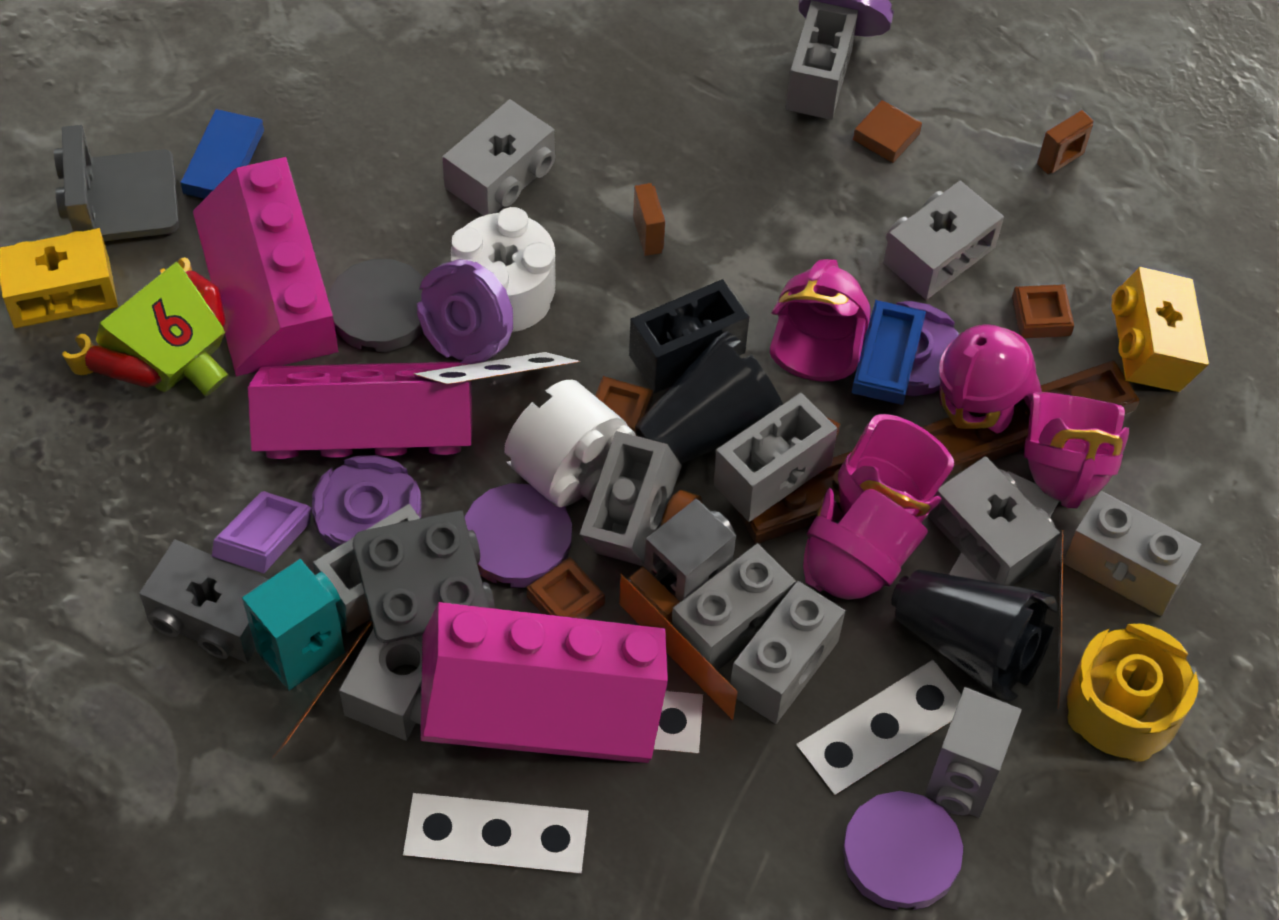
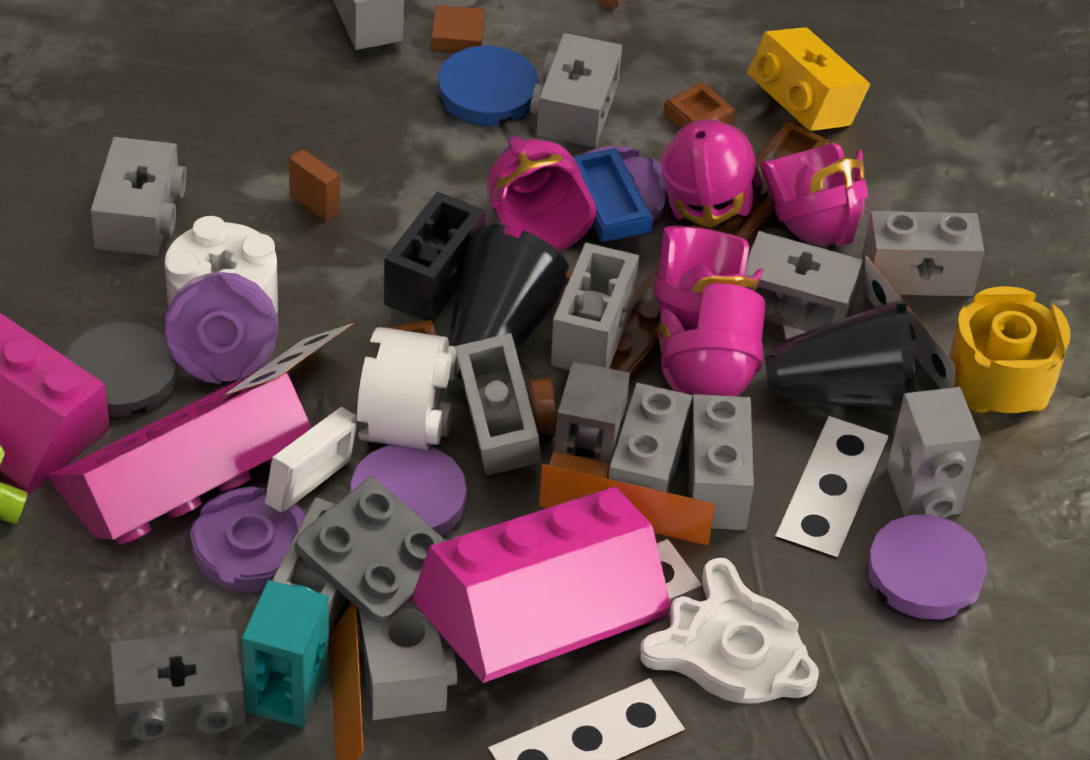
camera: 35 degrees left, 10 degrees down
medium lavender tile [212,491,312,573] -> none
dark orange tile [526,557,605,619] -> none
none -> white tile [265,407,357,513]
none -> blue tile [437,45,539,126]
none -> white tile [640,558,819,703]

